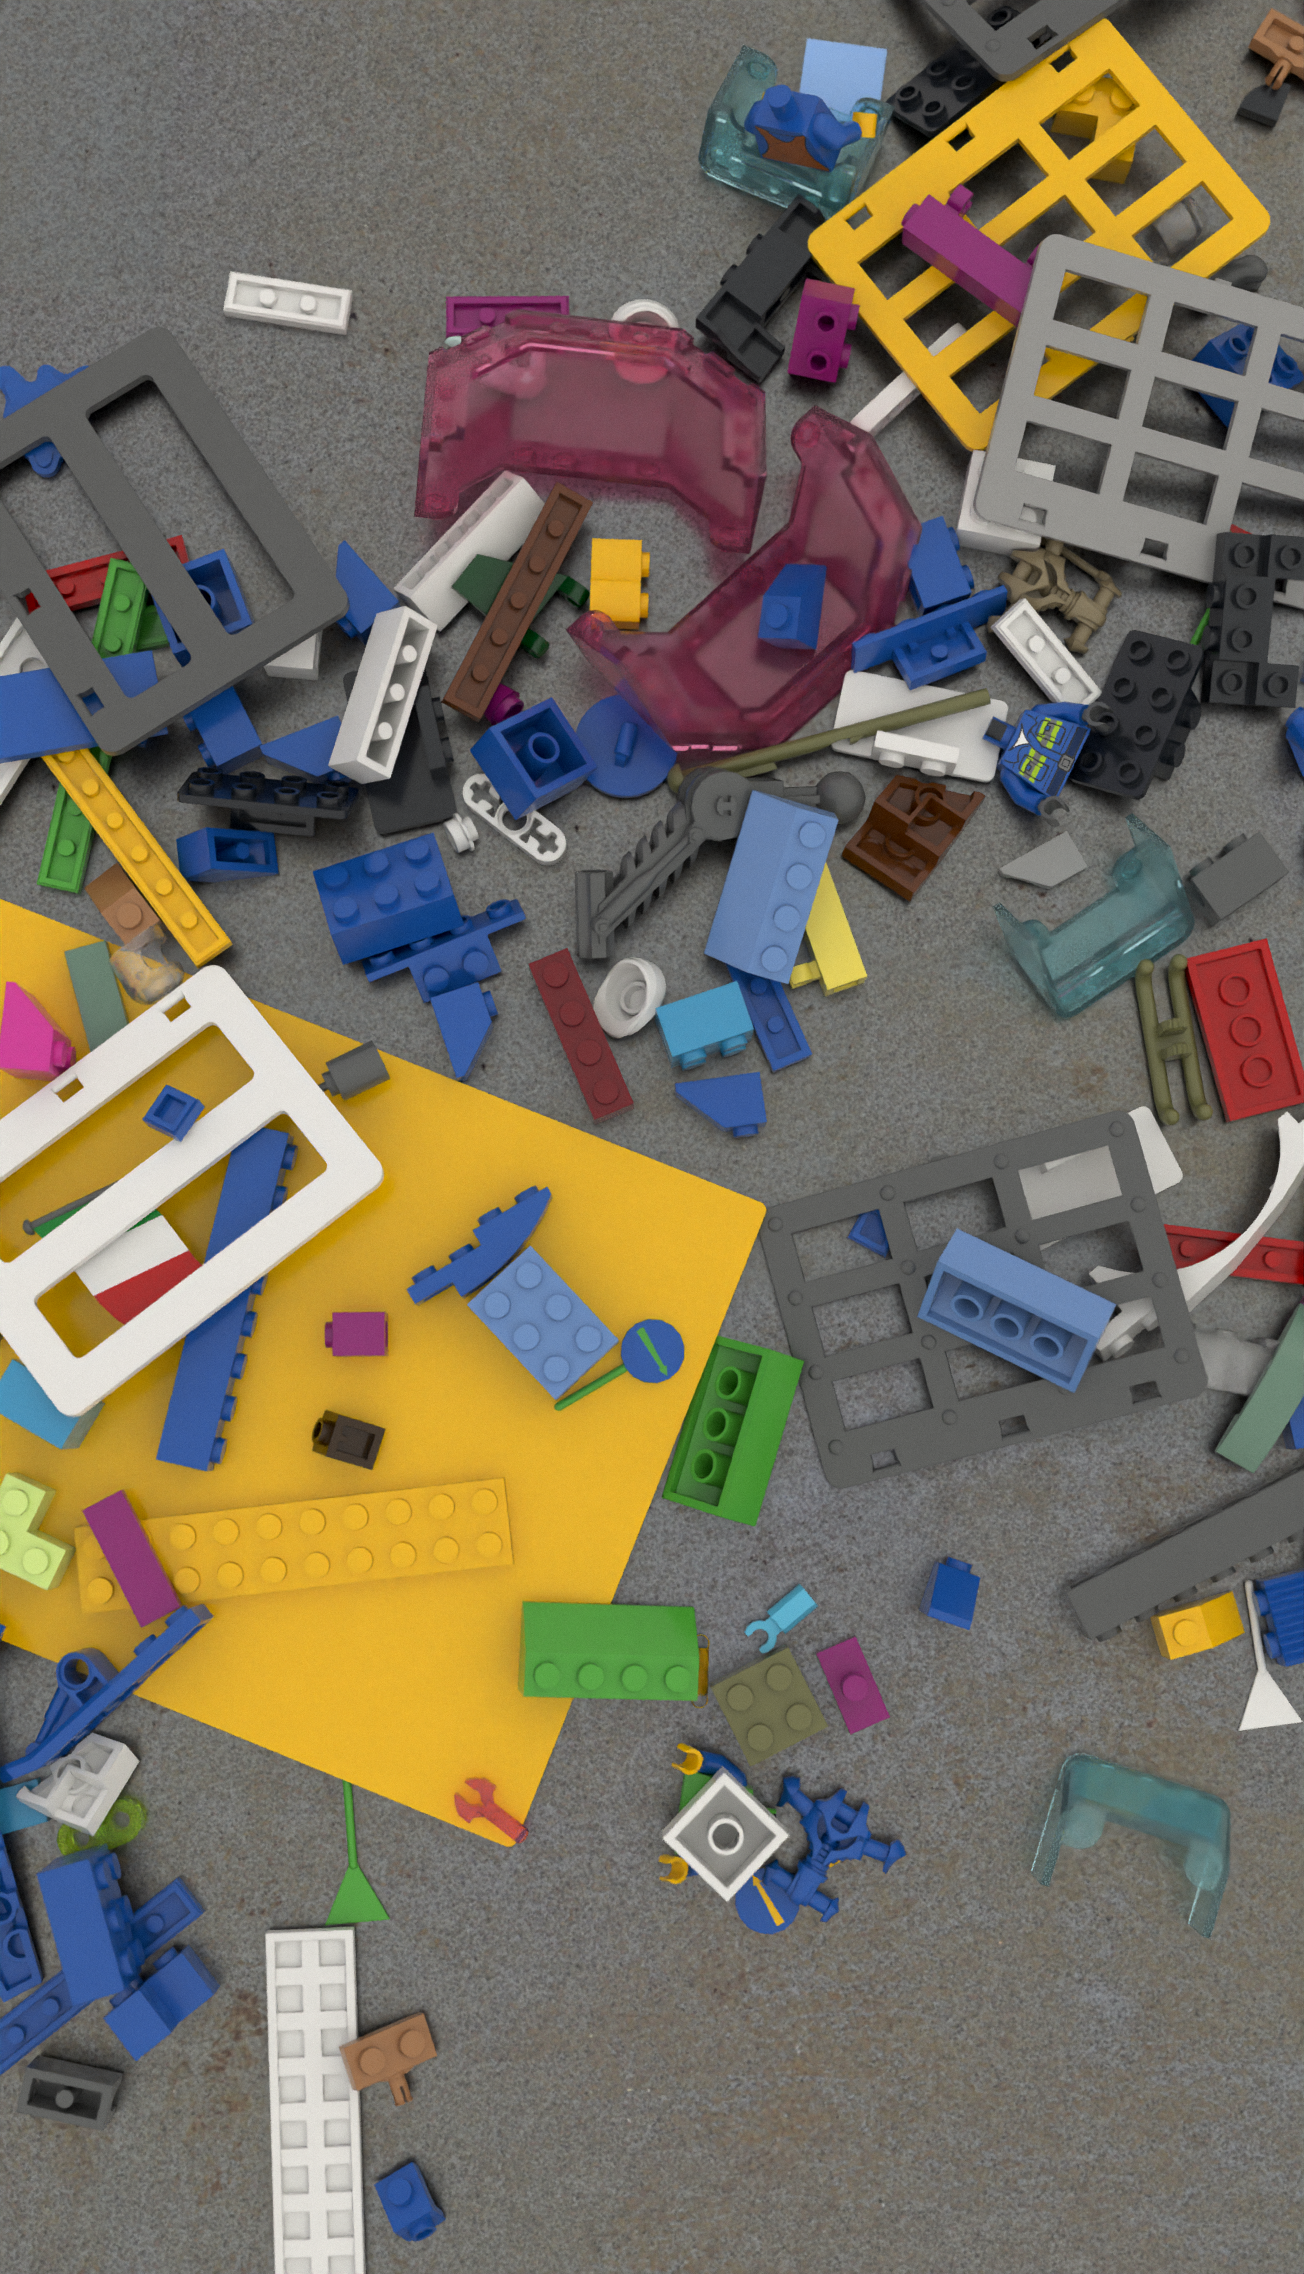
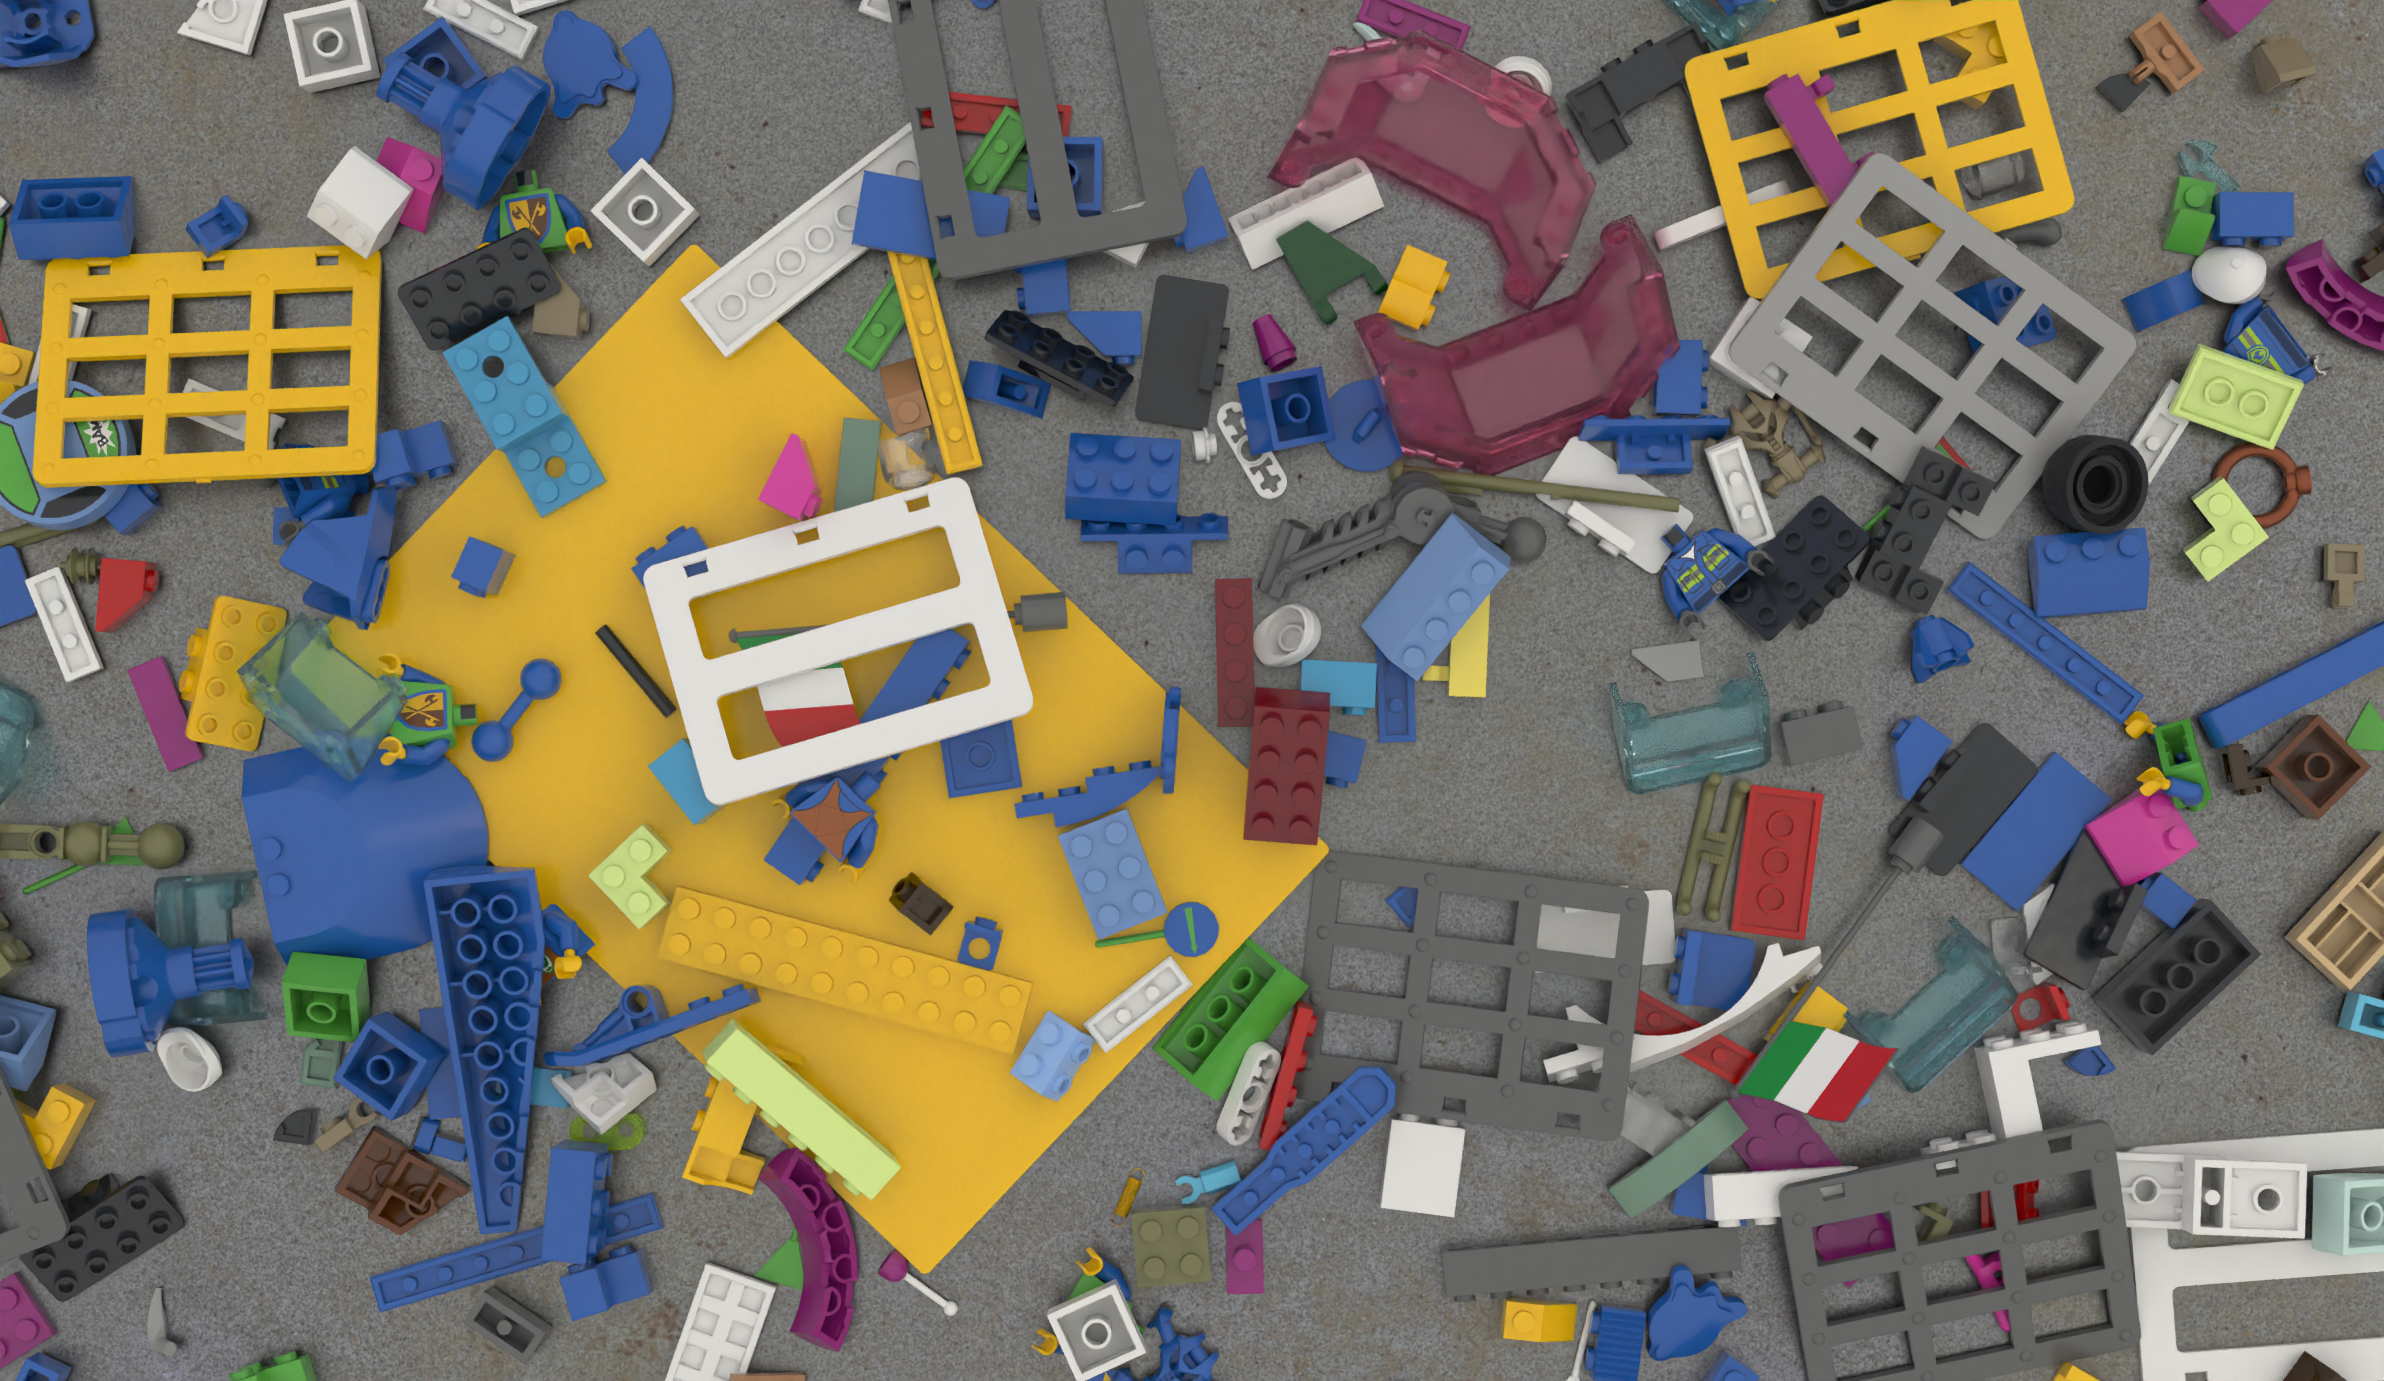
camera: 25 degrees right, 5 degrees up
magenta tile [82,1490,182,1628] -> none
blue tile [142,1084,205,1142] -> none
magenta brick [325,1312,388,1357] -> none
white brick [328,606,438,784] -> none
blue slope [430,982,498,1083] -> none
reddish brown plate [441,482,593,722] -> none
clear pink bar [454,1777,529,1843] -> none
bright green slope [518,1601,699,1701] -> none
blue slope [758,564,827,650] -> none
magenta brick [787,278,860,383] -> none
reddish brown slope [841,775,985,902] -> none
medium blue slope [917,1229,1116,1393] -> none
blue slope [919,1557,980,1630] -> none
none -> yellow bracket [682,1045,804,1195]
none -> yellowish green brick [702,1019,901,1200]
none -> magenta brick [758,1148,858,1352]
none -> torso [772,771,881,883]
none -> hinge [877,1249,958,1316]
none -> blue tile [940,720,1022,798]
none -> blue bracket [958,916,1004,971]
none -> light blue bracket [1010,1010,1096,1101]
none -> white tile [1083,955,1193,1053]
none -> blue tile [1160,686,1181,794]
none -> blue piece [1211,1066,1396,1236]
none -> white beam [1216,1041,1281,1146]
none -> dark red brick [1243,687,1330,845]
none -> red plate [1257,1001,1317,1151]
none -> white brick [1379,1113,1465,1217]
none -> blue bracket [1668,929,1756,1010]

